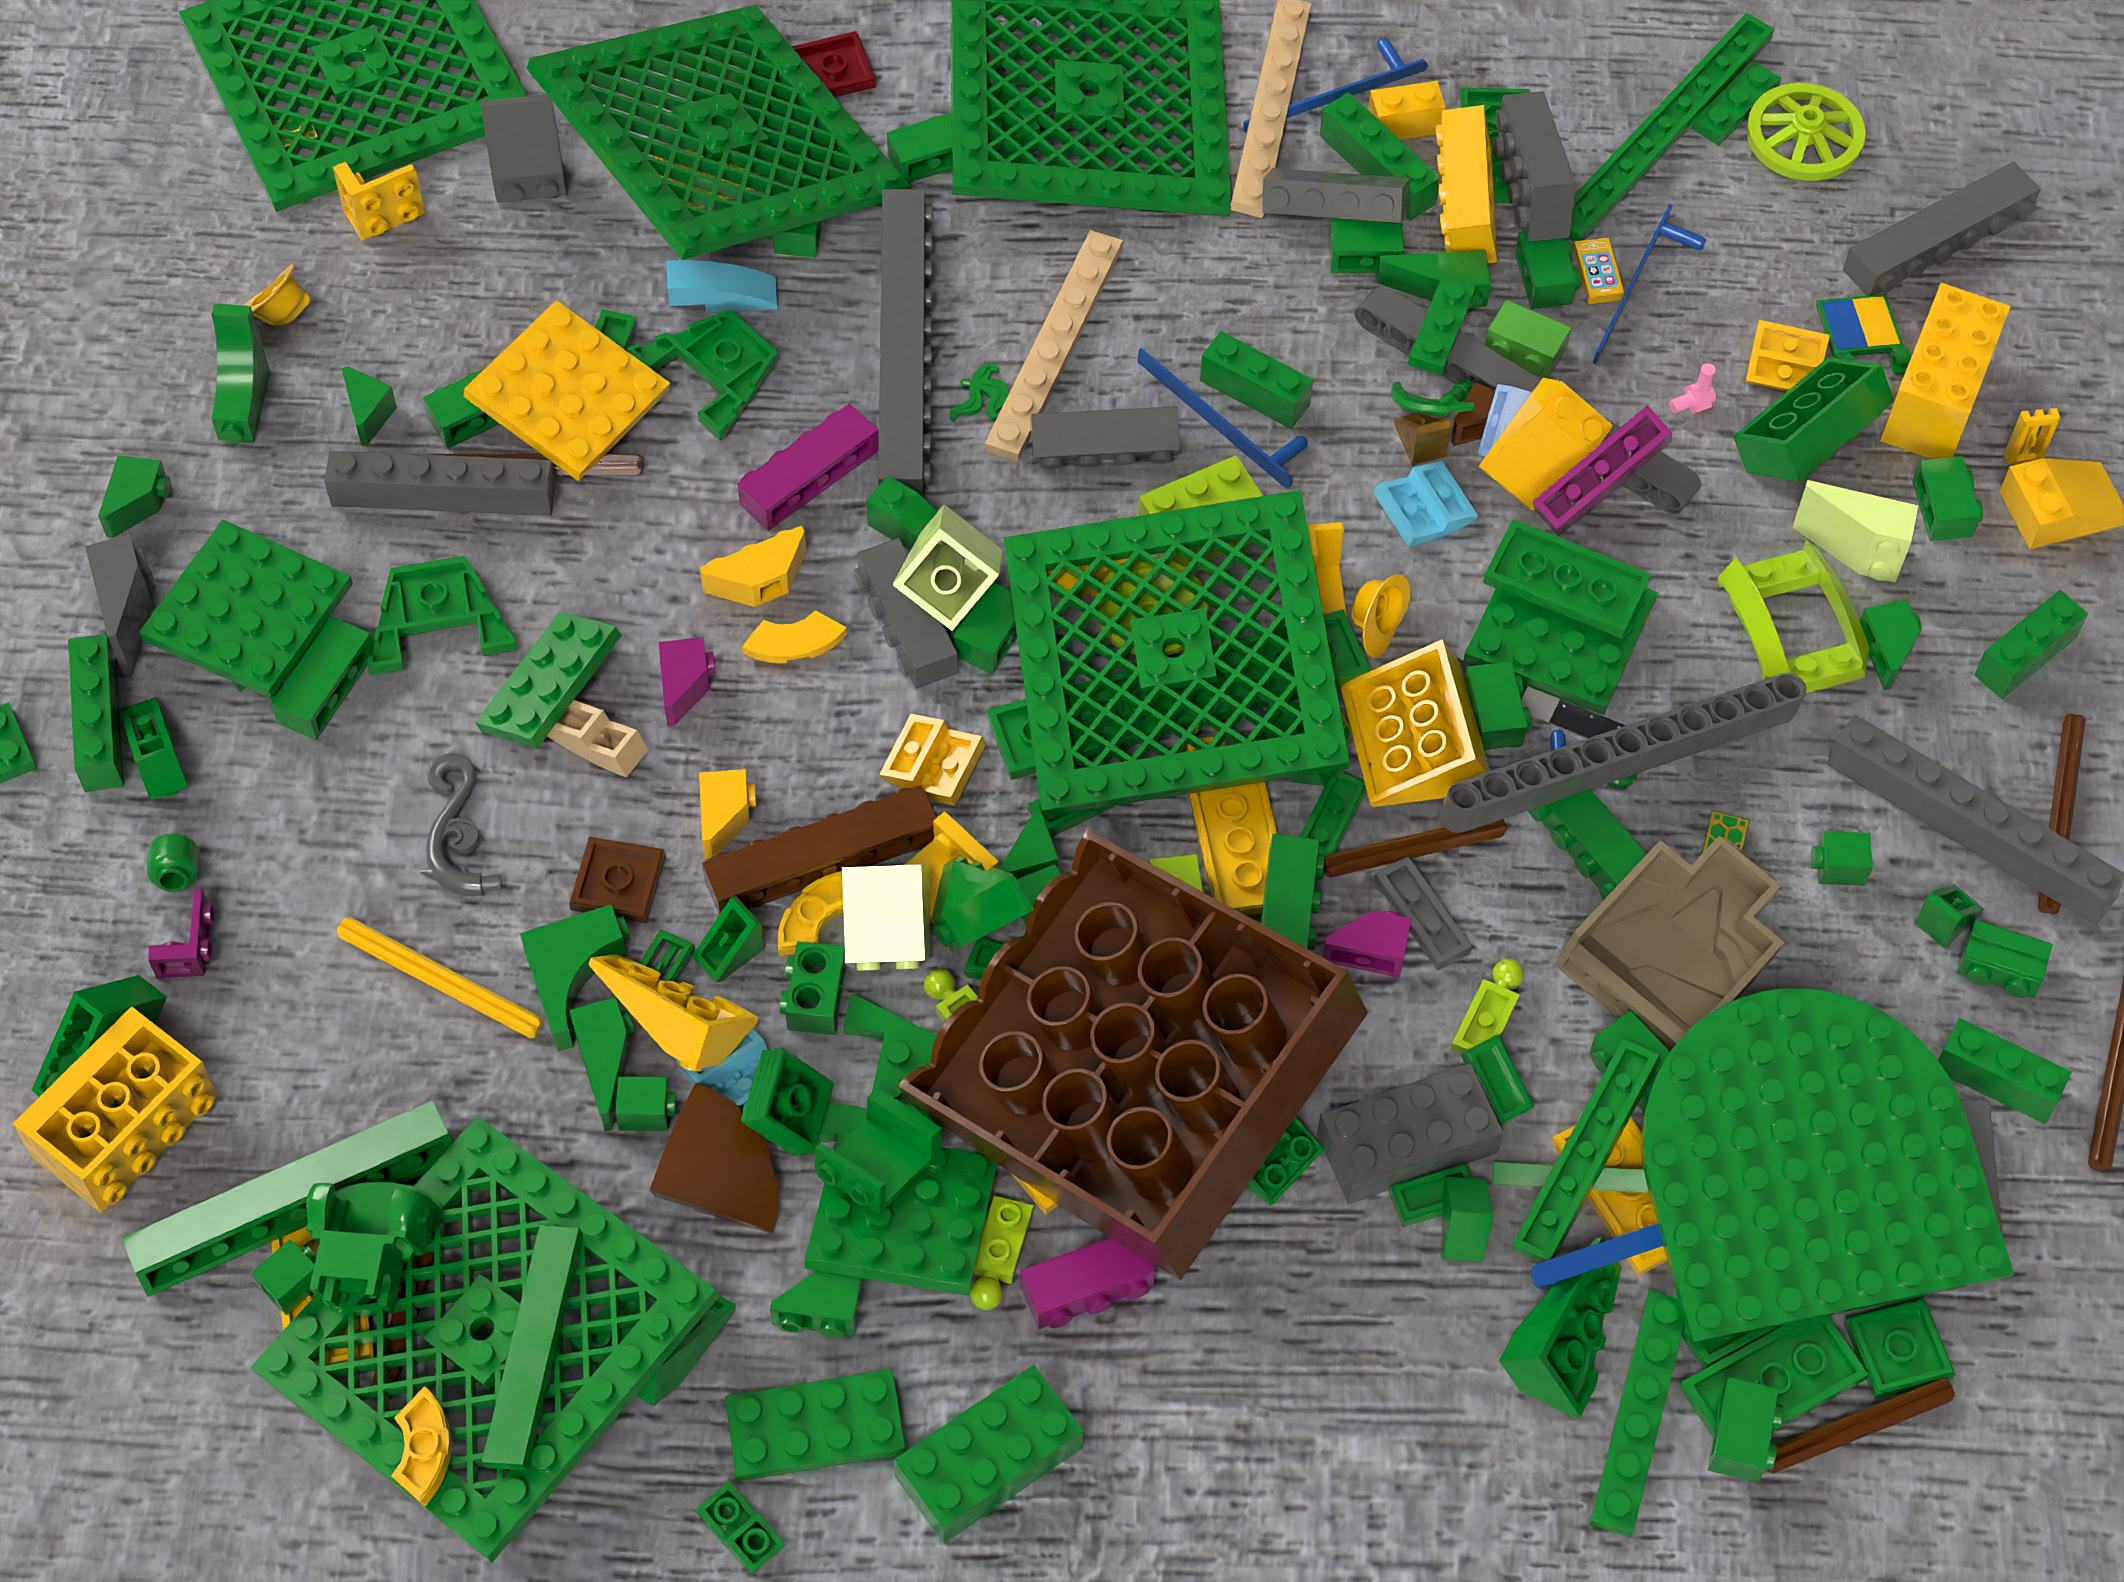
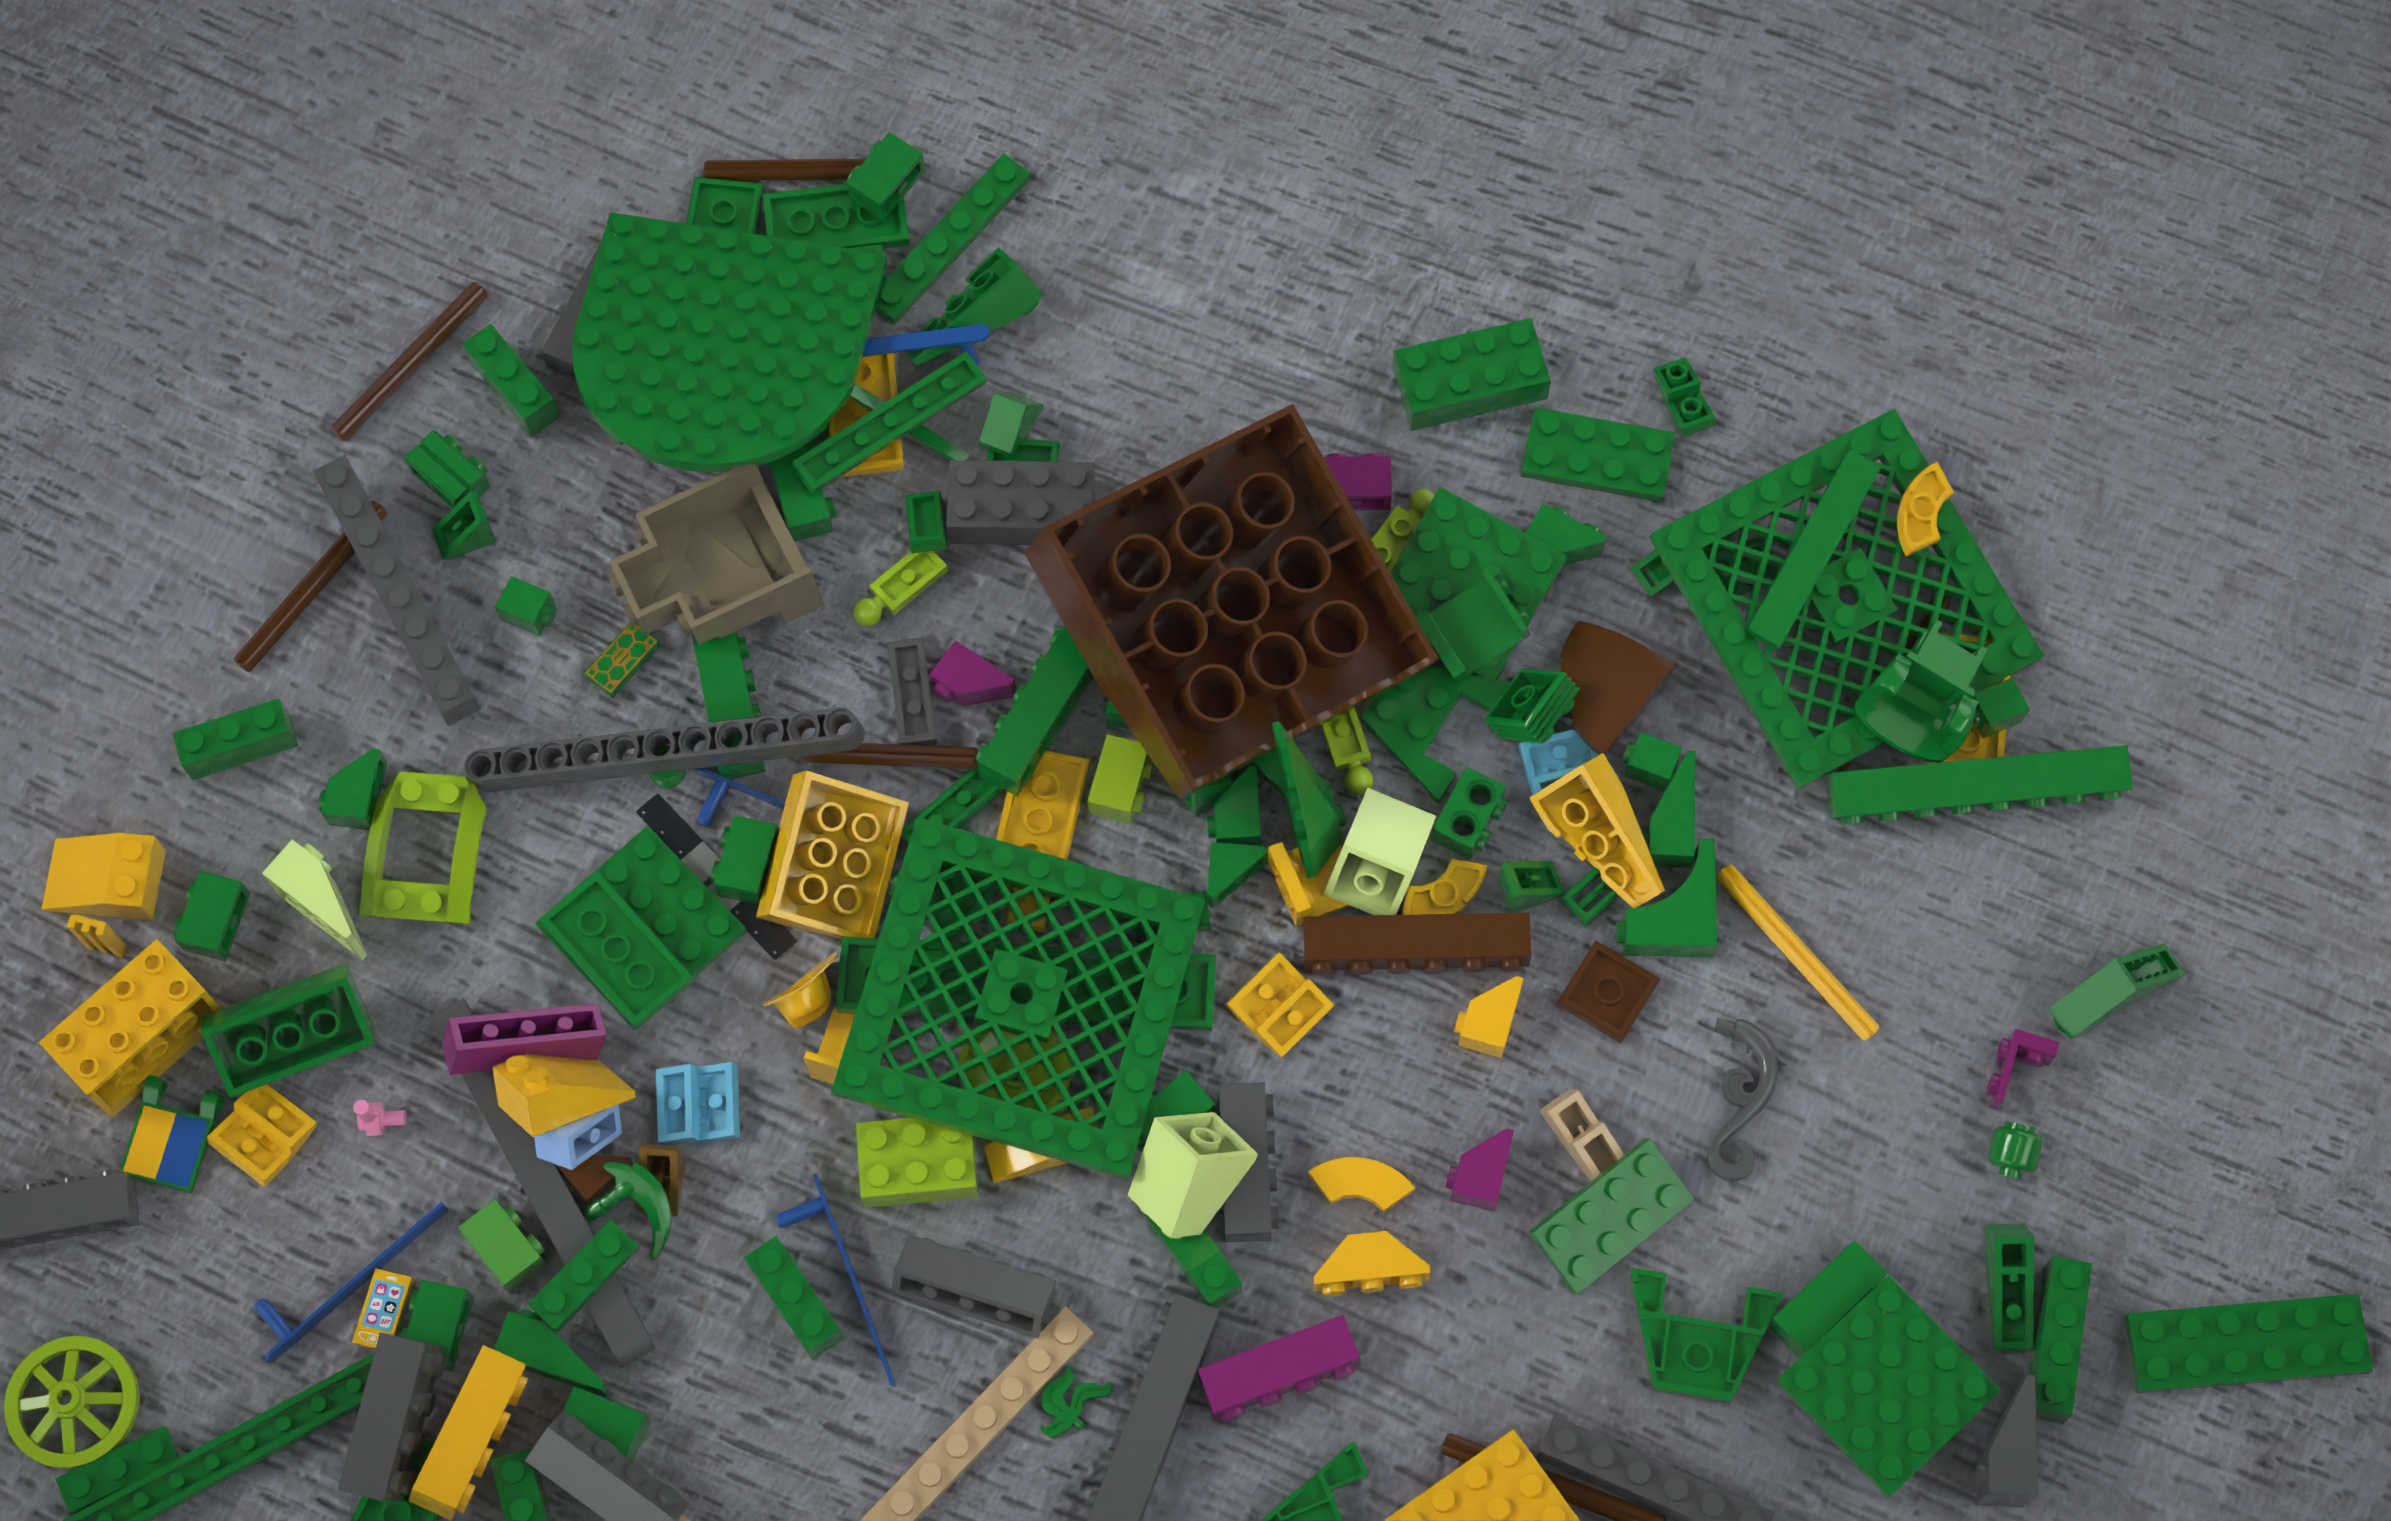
camera: 155 degrees left, 10 degrees up
yellow brick [12,1006,218,1214] -> none

